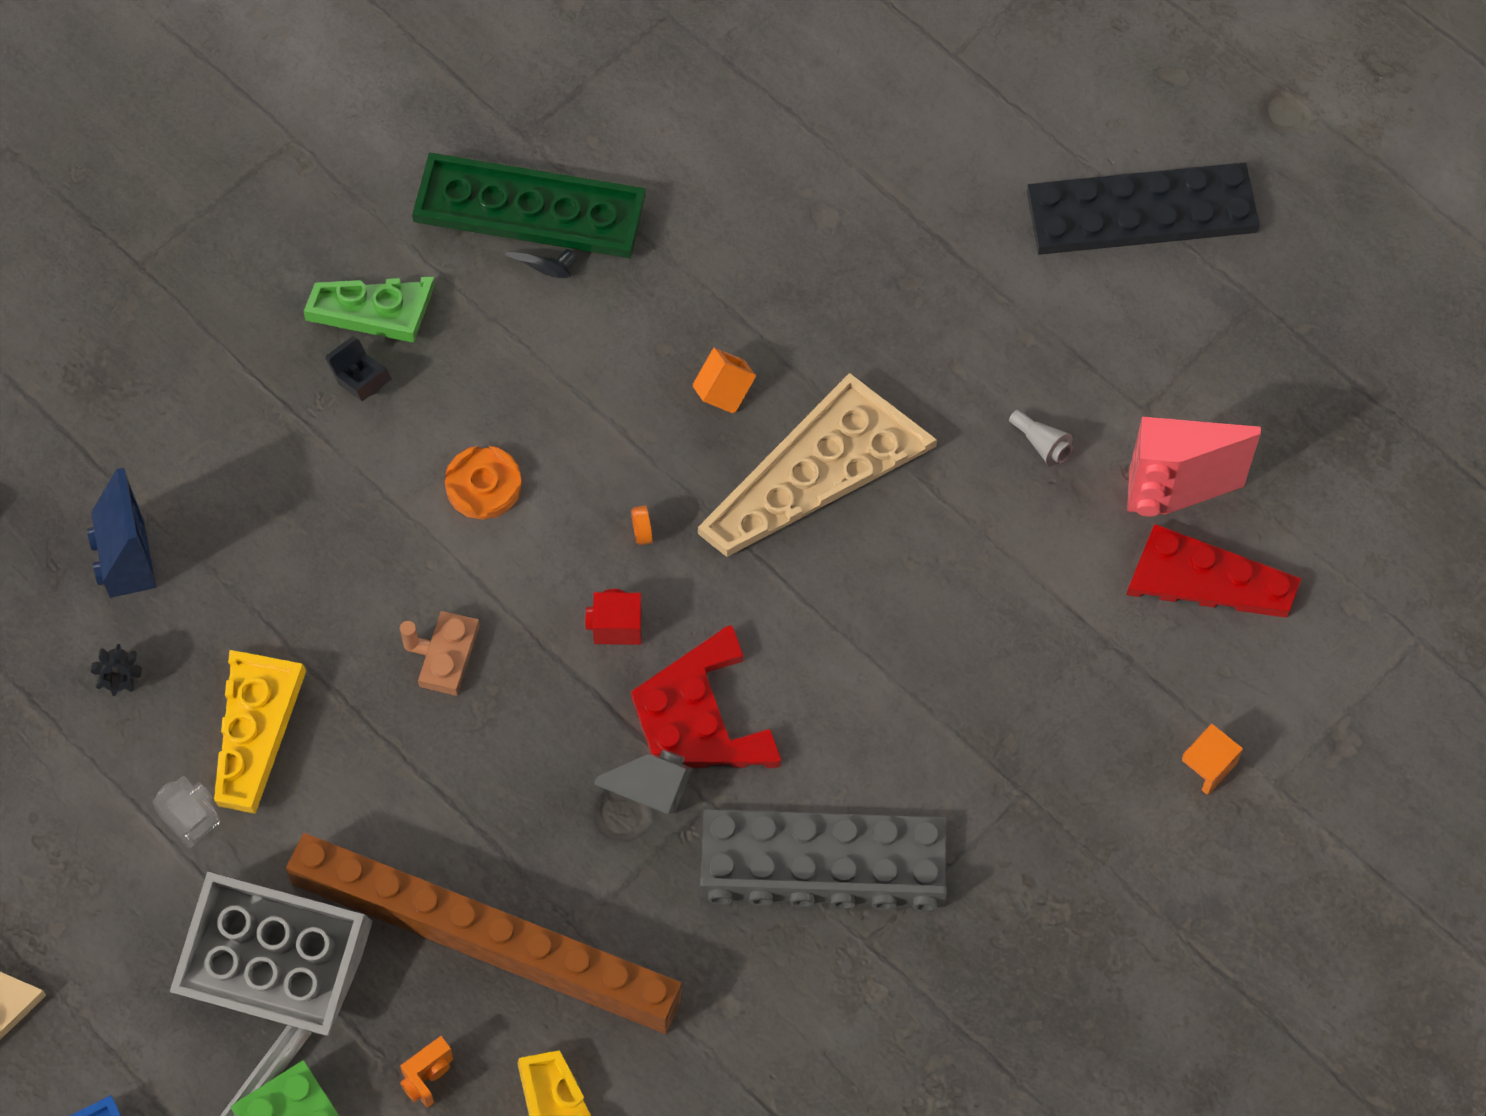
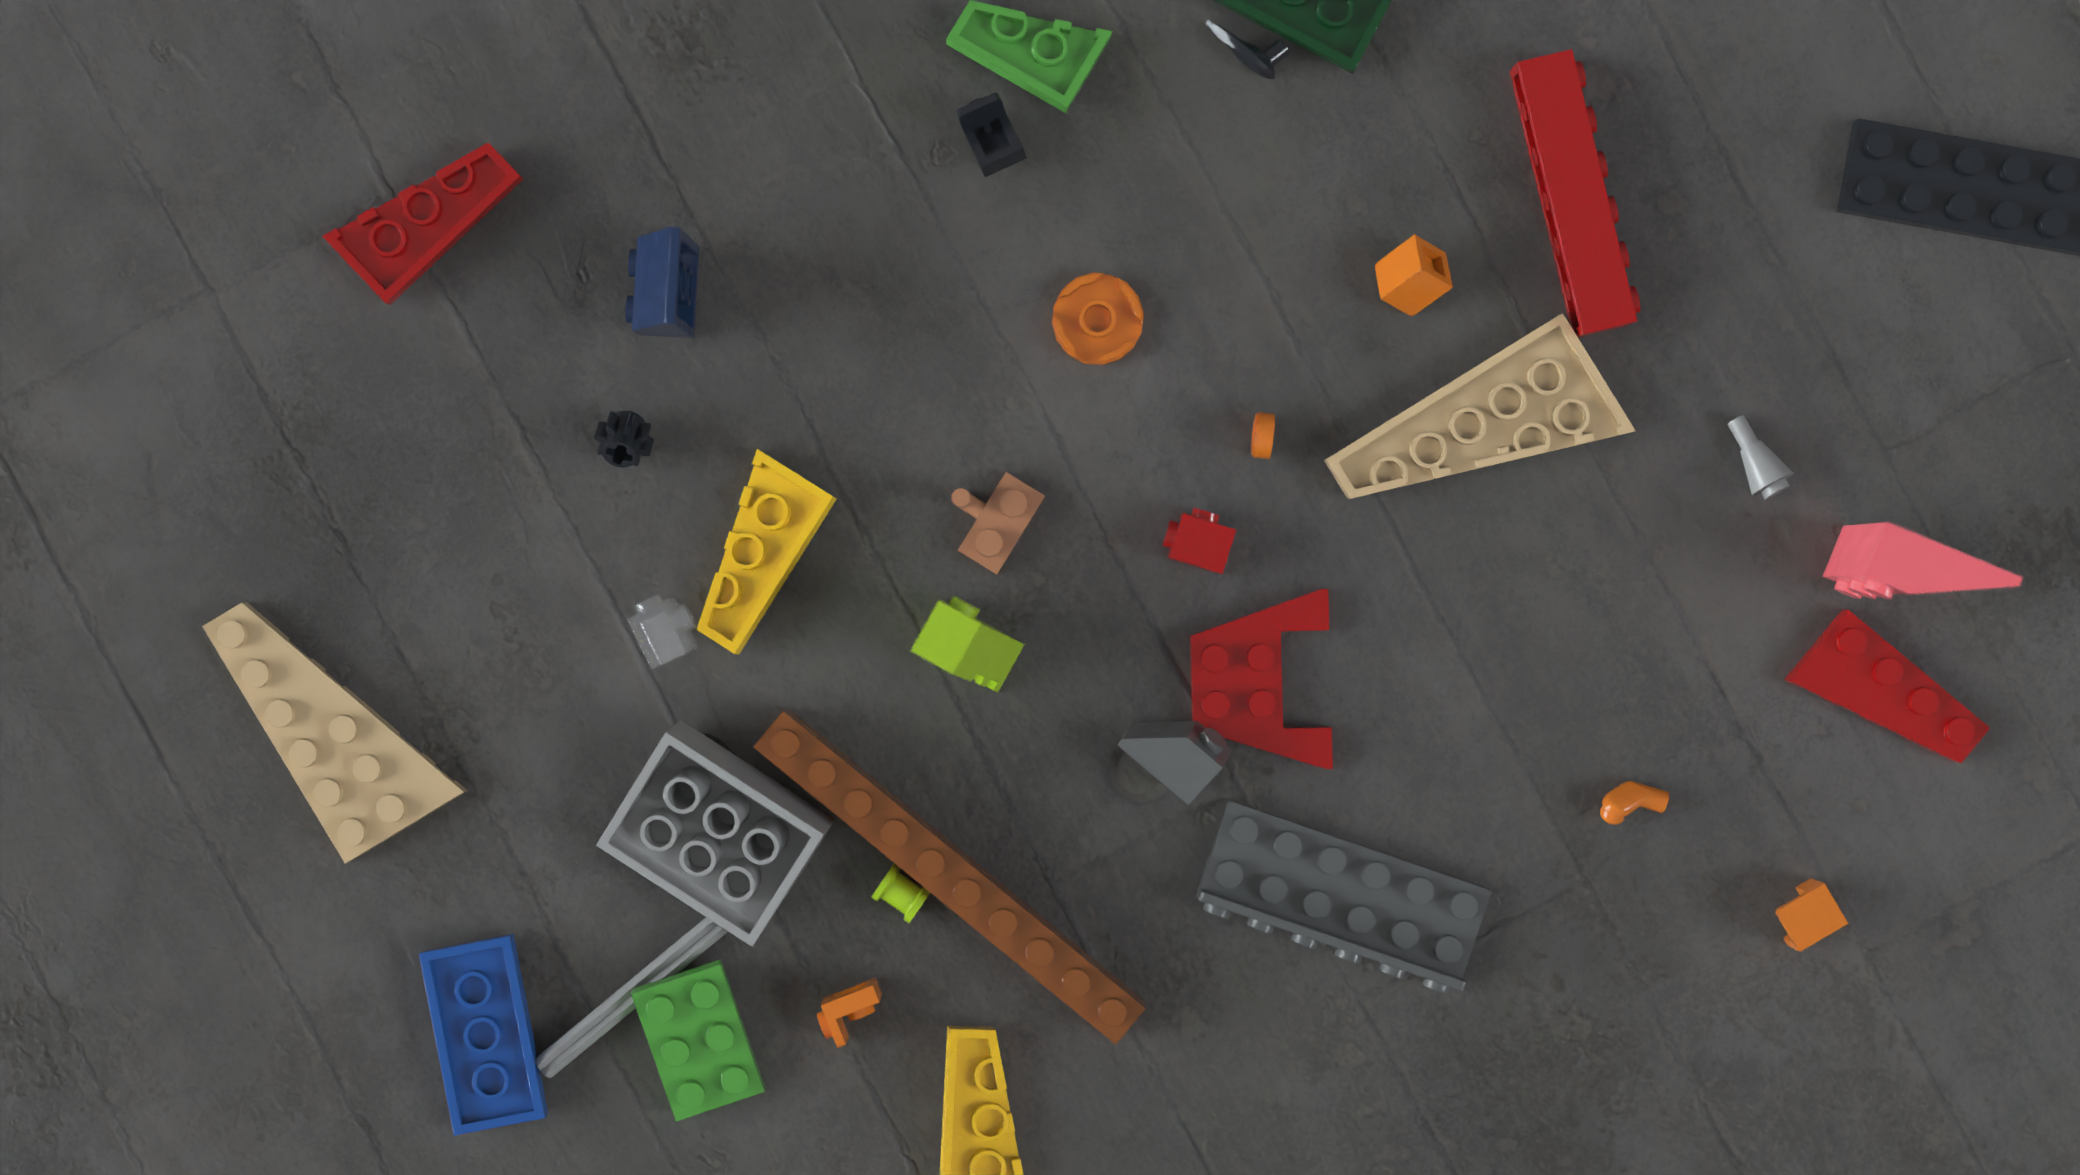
camera: 15 degrees right, 25 degrees up
none -> lime bush [871,863,930,923]
none -> lime wedge [911,596,1025,692]
none -> red brick [1509,49,1641,338]
none -> orange arm [1600,781,1669,825]

